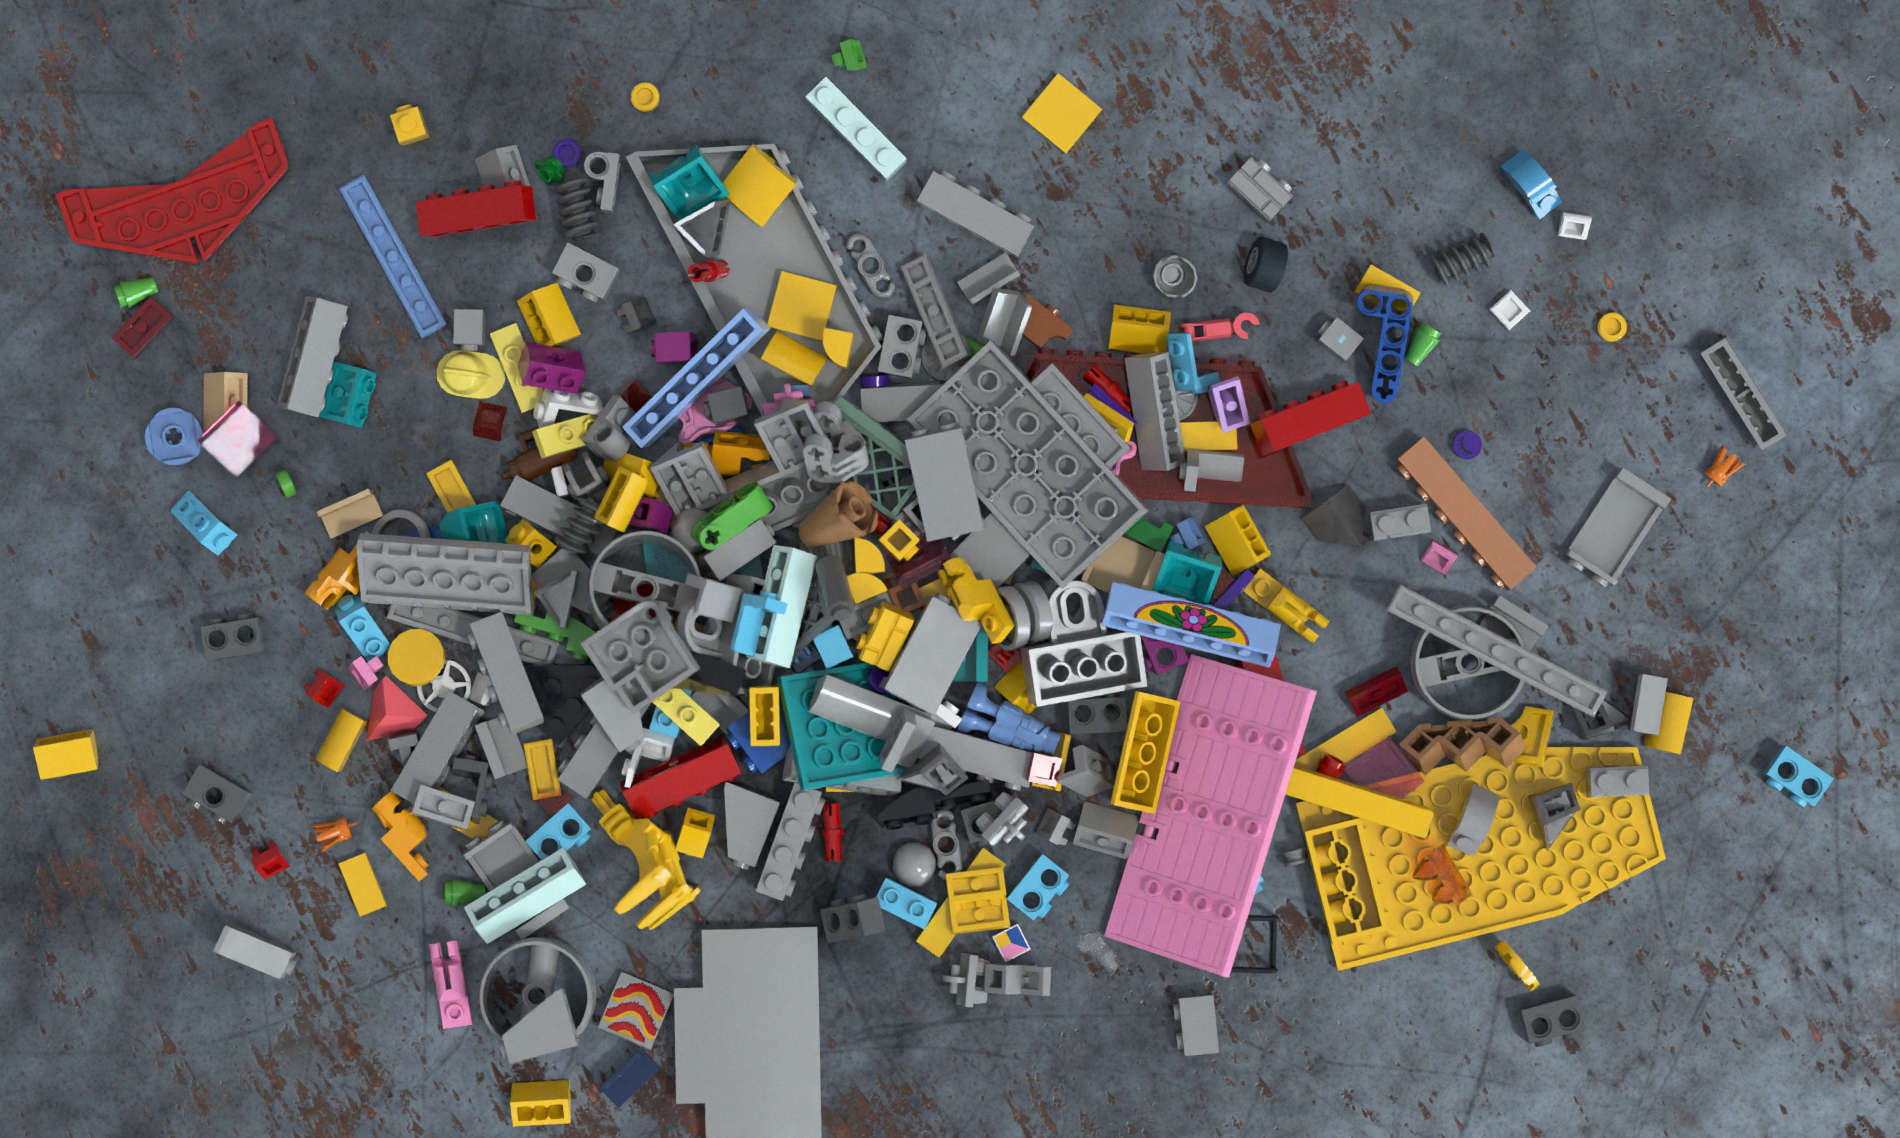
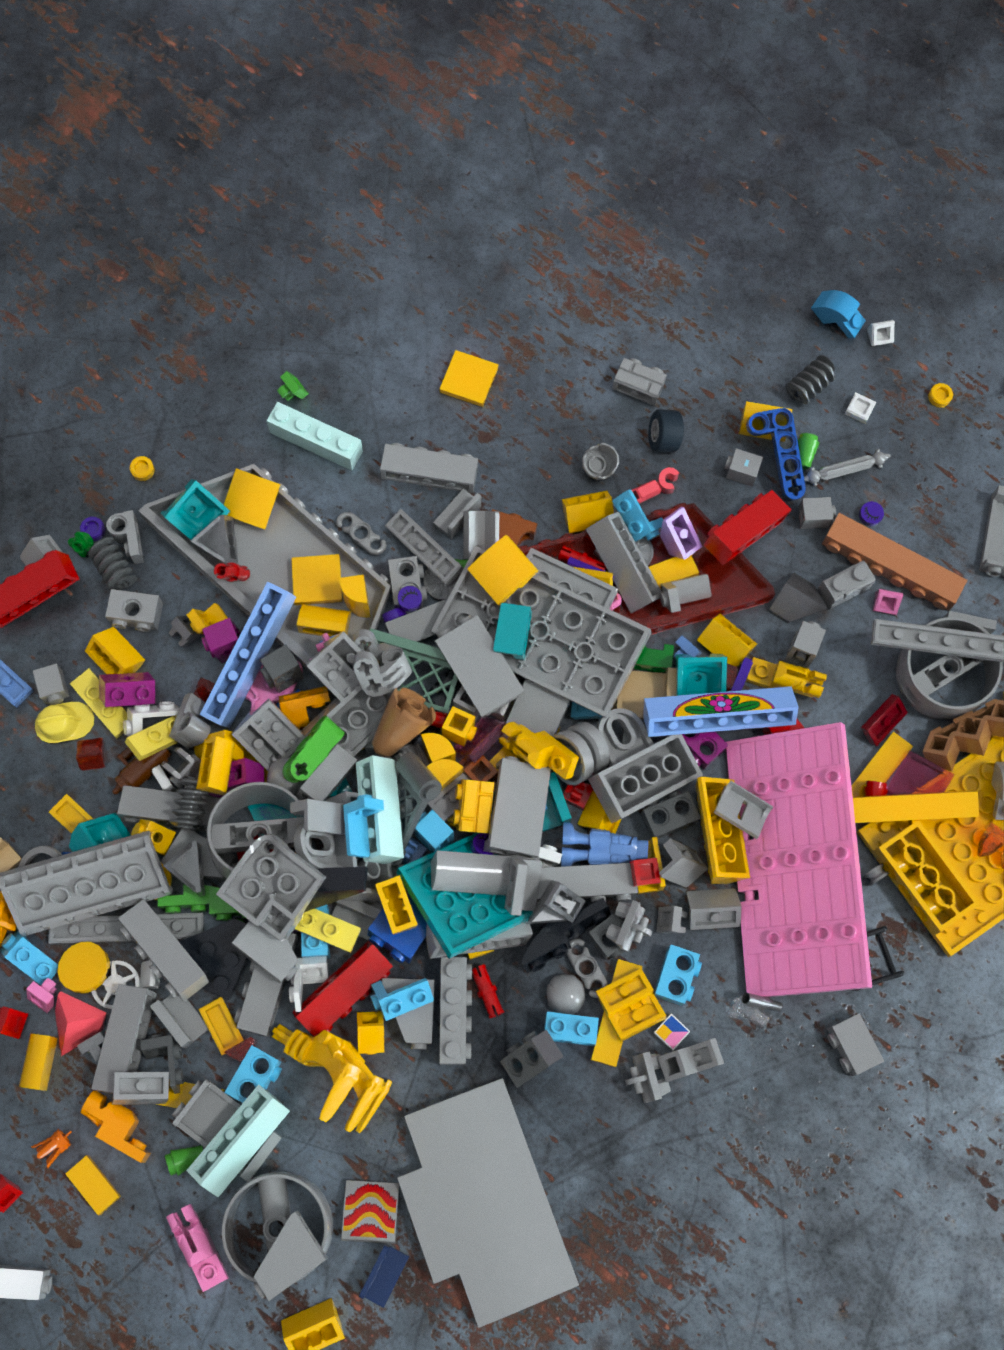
camera: 25 degrees left, 15 degrees down
none -> yellow bracket [186,603,228,634]
none -> medium azure bracket [370,978,434,1021]
none -> dark purple tile [398,586,422,612]
none -> yellow slope [467,535,538,605]
none -> teal panel [493,603,532,660]
none -> light grey piece [713,781,773,839]
none -> flat silver pin [742,993,783,1011]
none -> light grey brick [784,621,826,668]
none -> light grey brick [798,497,836,529]
none -> light grey wheel [804,449,891,486]

